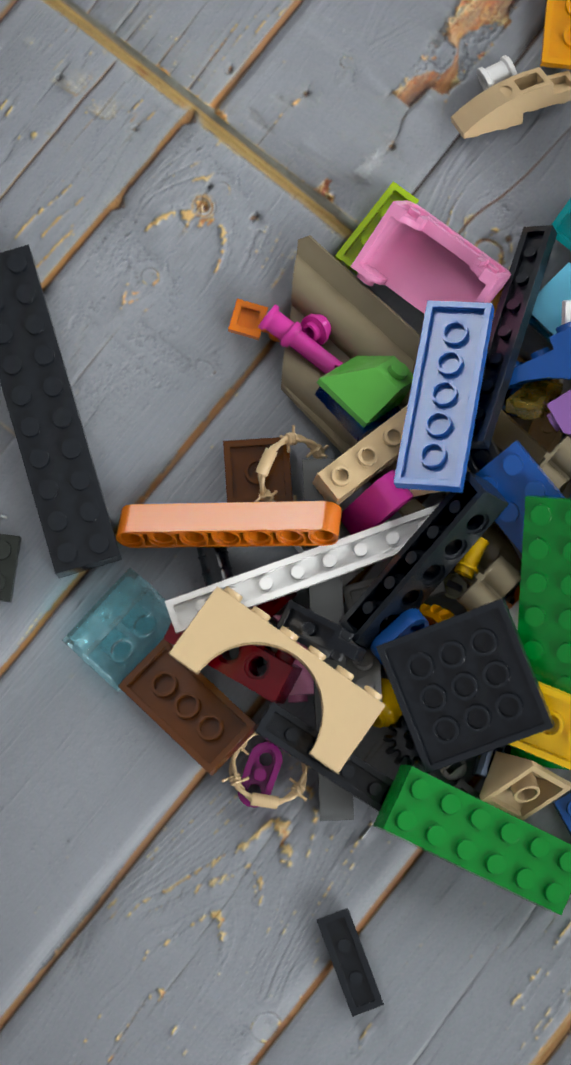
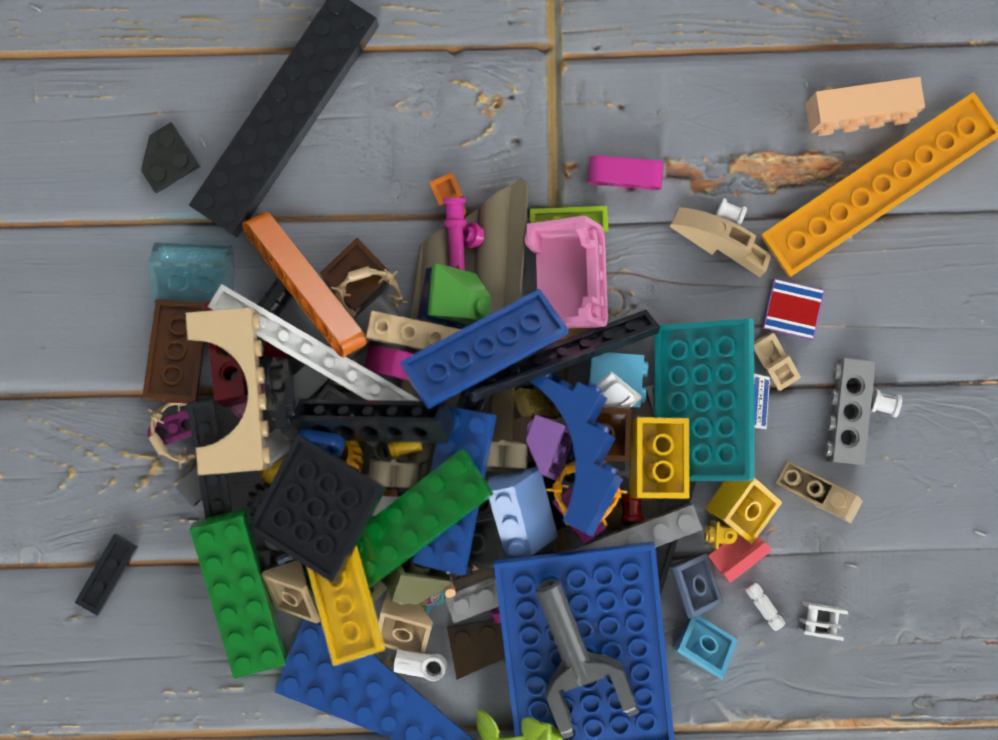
camera: 50 degrees right, 5 degrees up
none -> dark pink beam [588,155,664,190]

